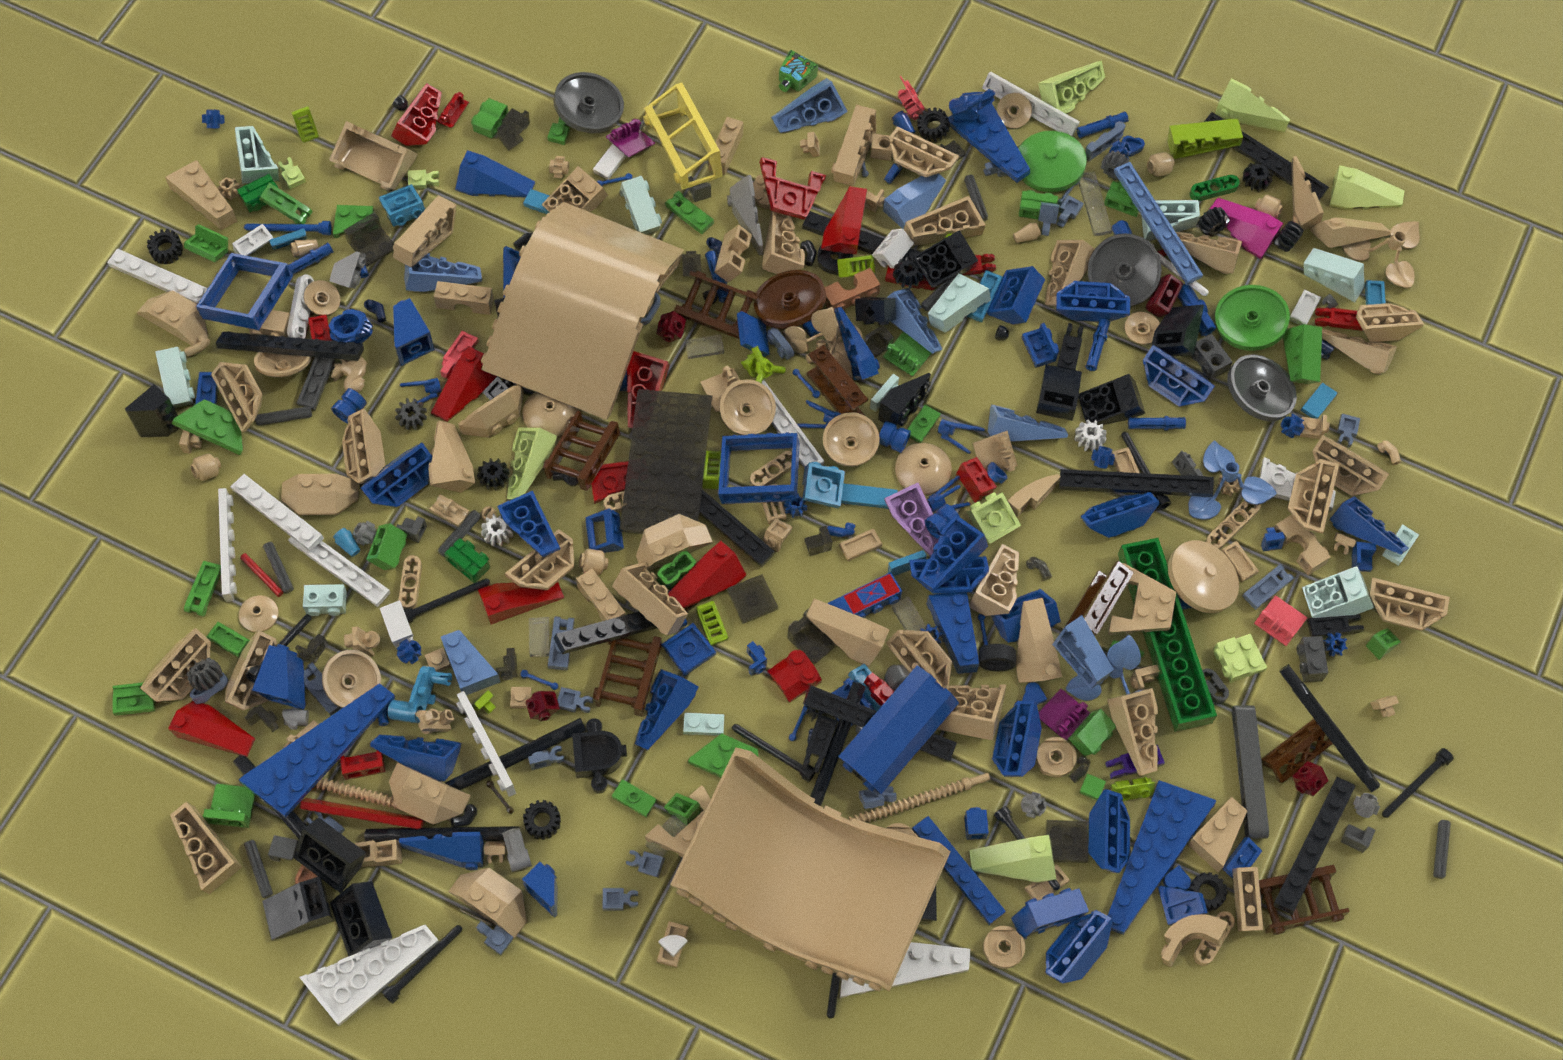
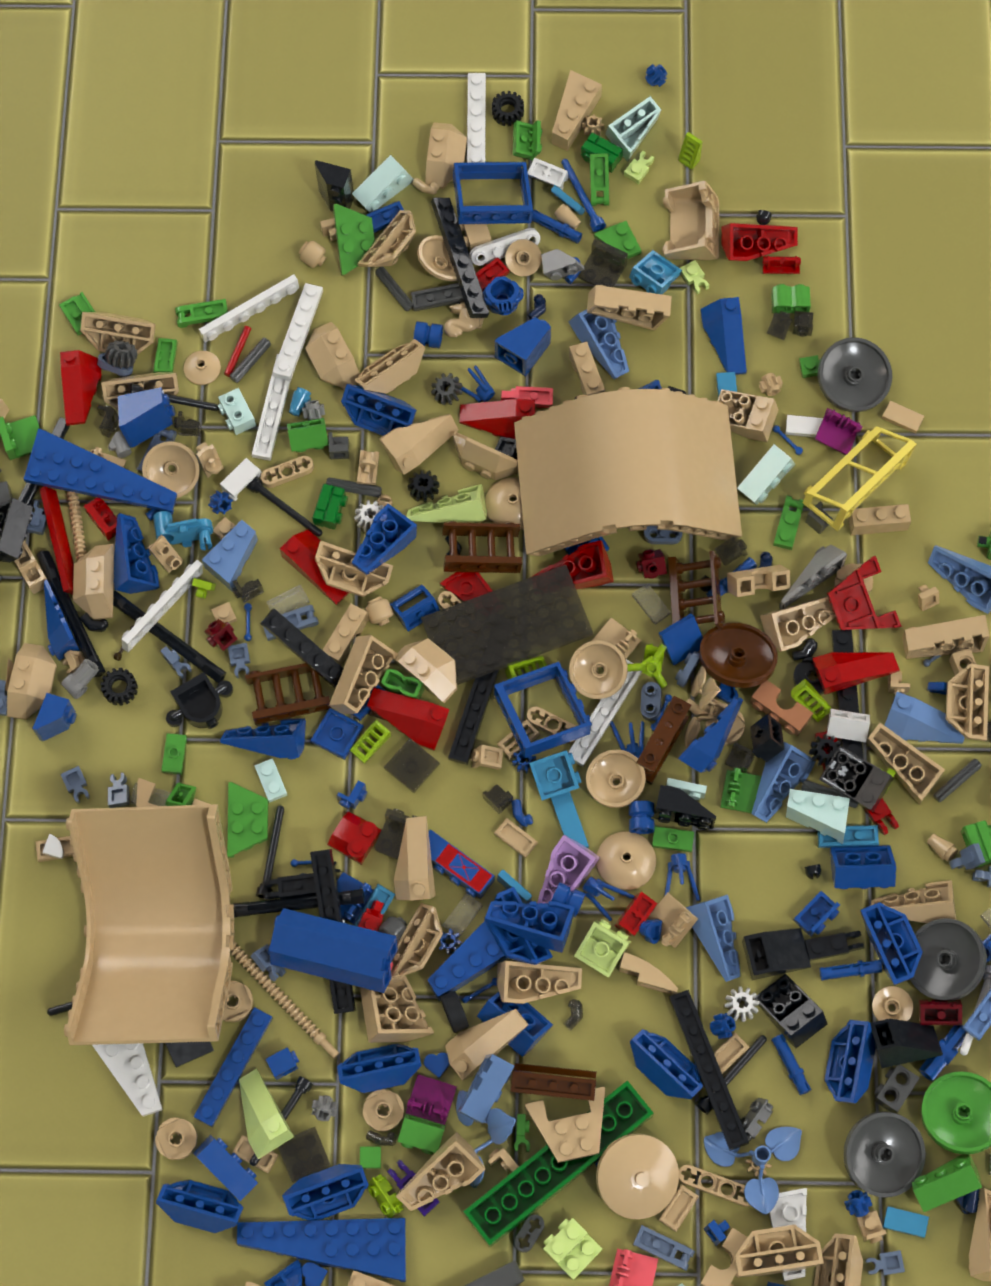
camera: 70 degrees right, 5 degrees up
none -> sand blue plate [641,682,662,721]
none -> tan tile [882,401,924,434]

